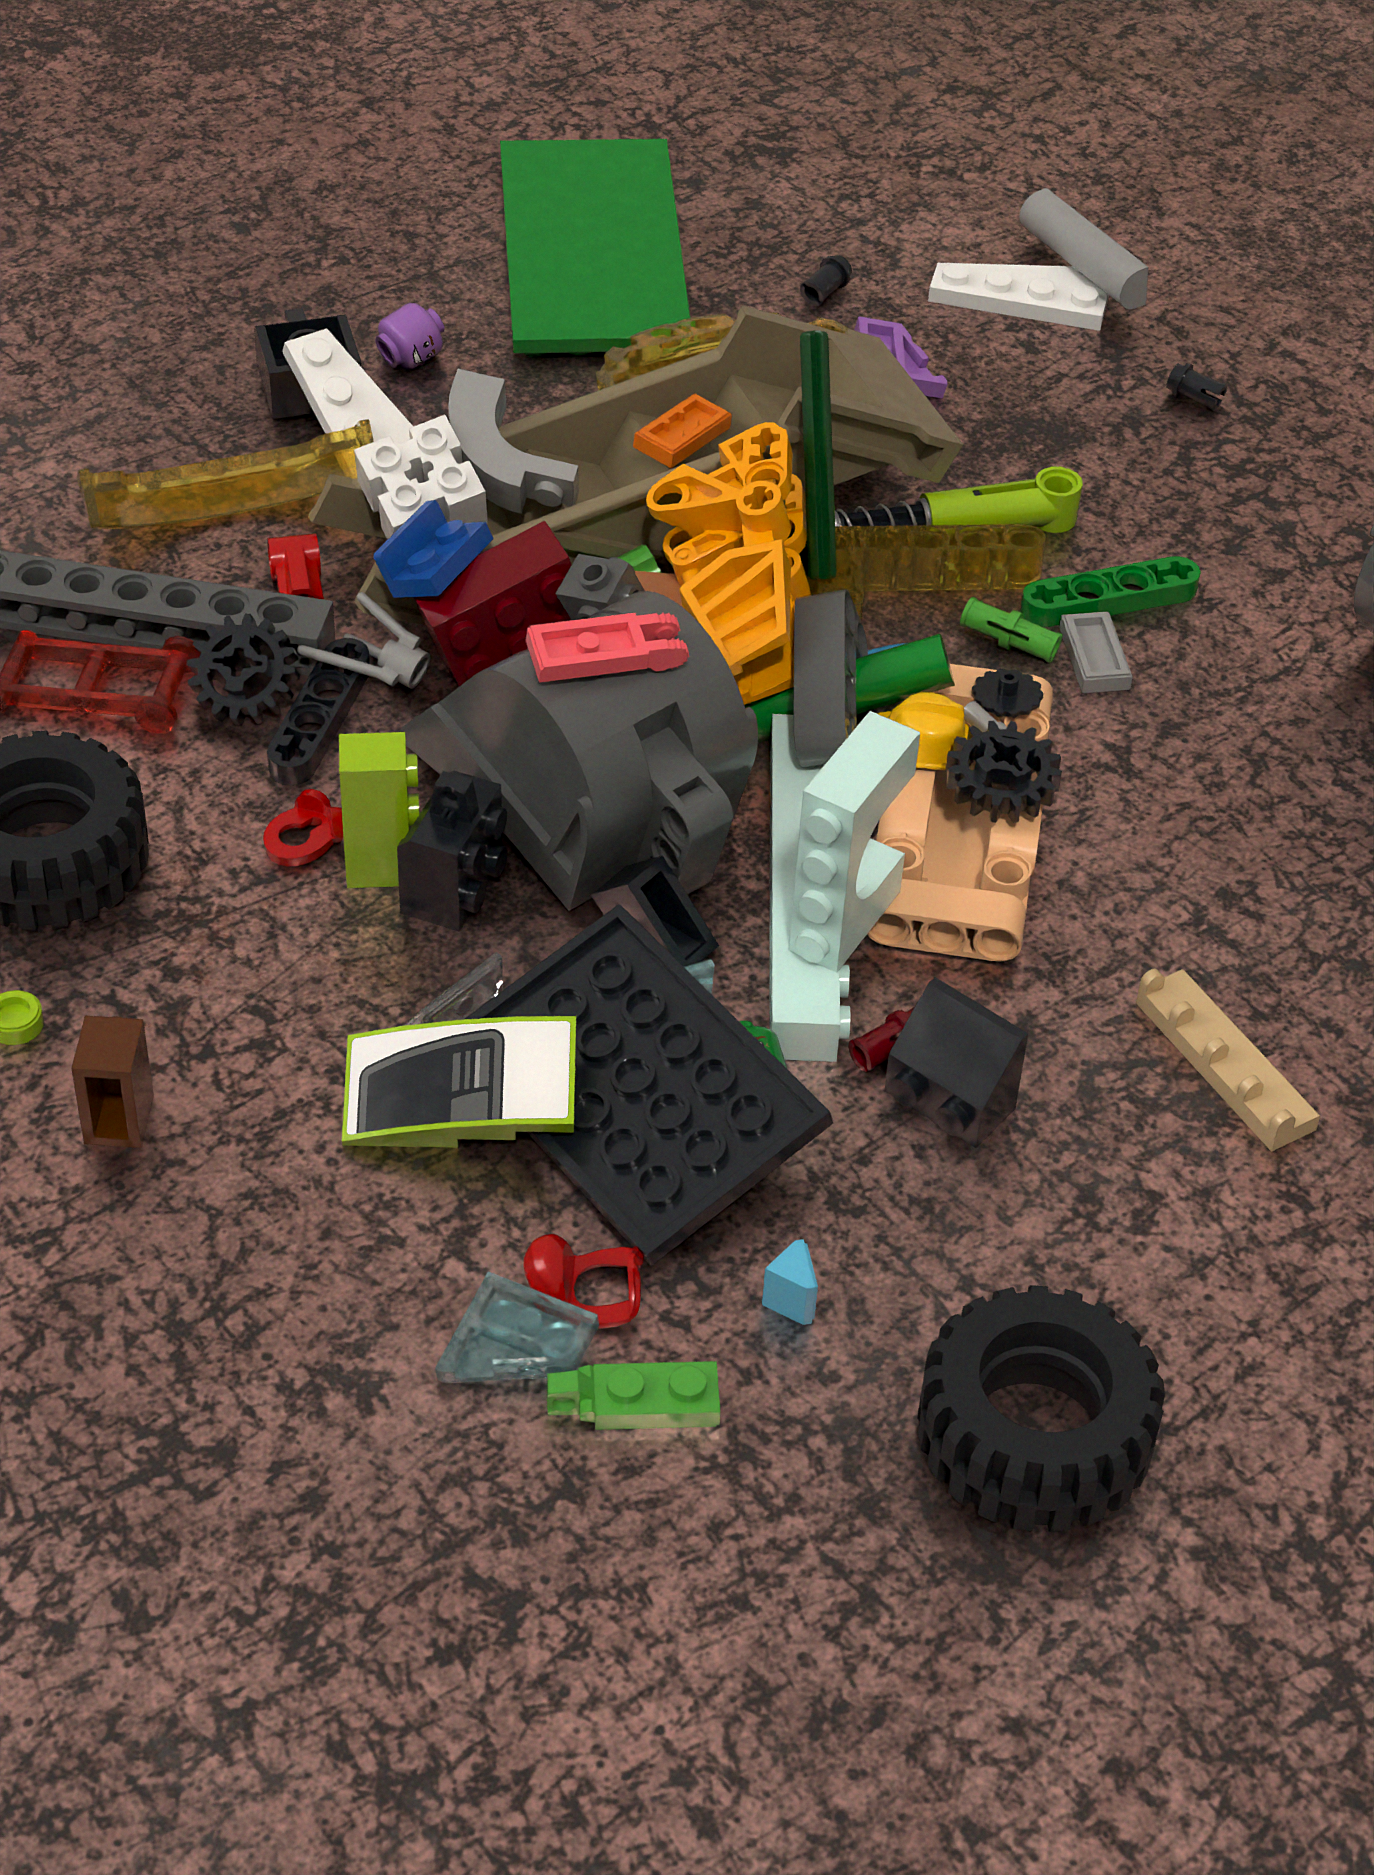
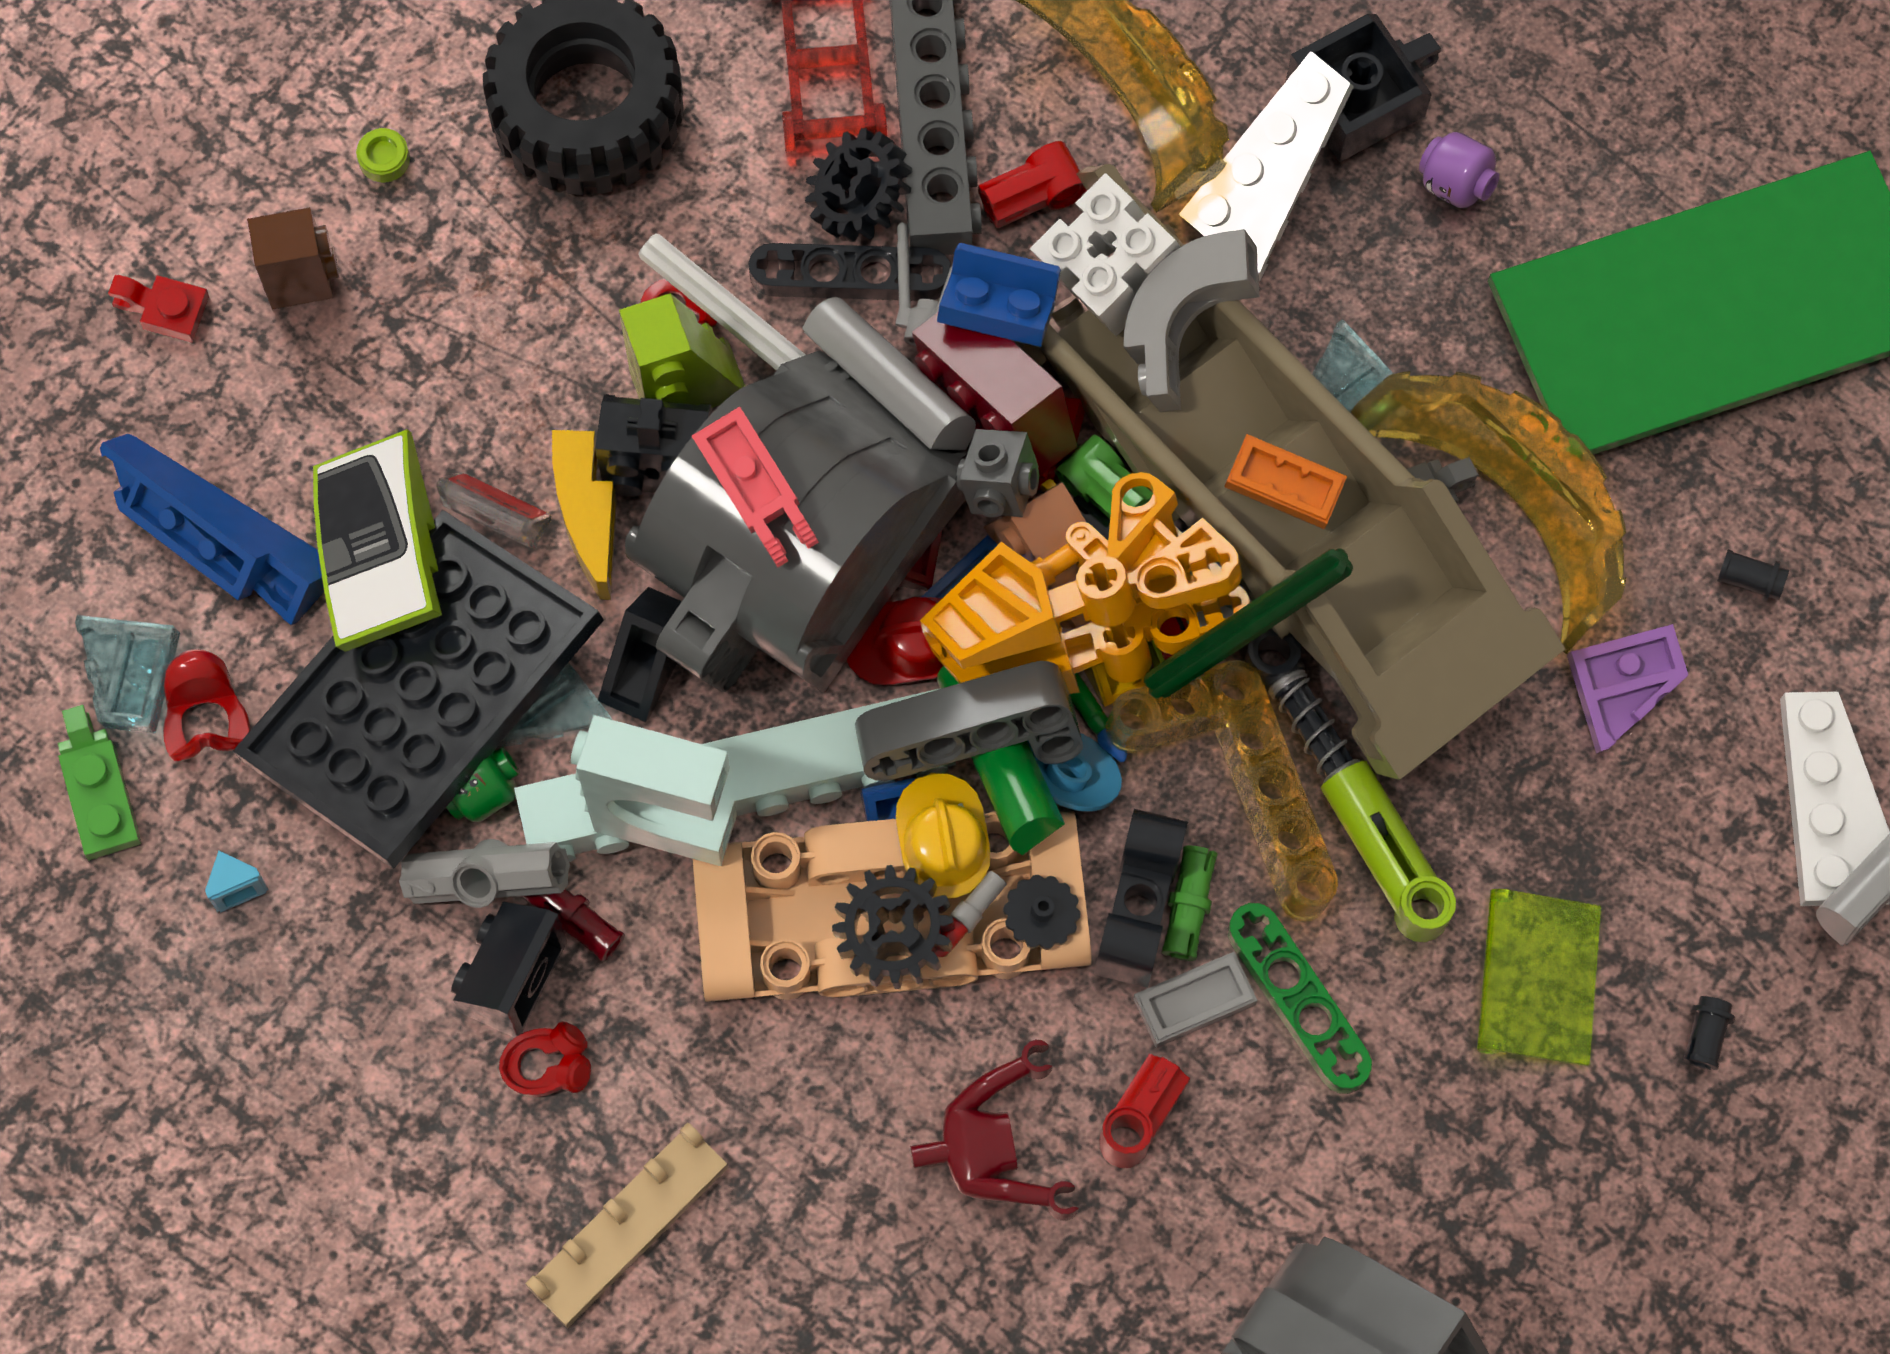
camera: 75 degrees right, 25 degrees up
black tyre [917,1285,1165,1532] -> none
none -> blue wedge [100,434,324,625]
none -> red plate [108,275,209,343]
none -> light grey piece [399,839,570,908]
none -> red piece [499,1021,591,1097]
none -> yellow slope [552,430,617,600]
none -> white axle [638,234,806,370]
none -> light grey brick [802,297,976,450]
none -> dark red piece [910,1039,1079,1221]
none -> black beam [1094,809,1188,988]
none -> red piece [1099,1053,1190,1168]
none -> clear neon green piece [1477,889,1601,1066]

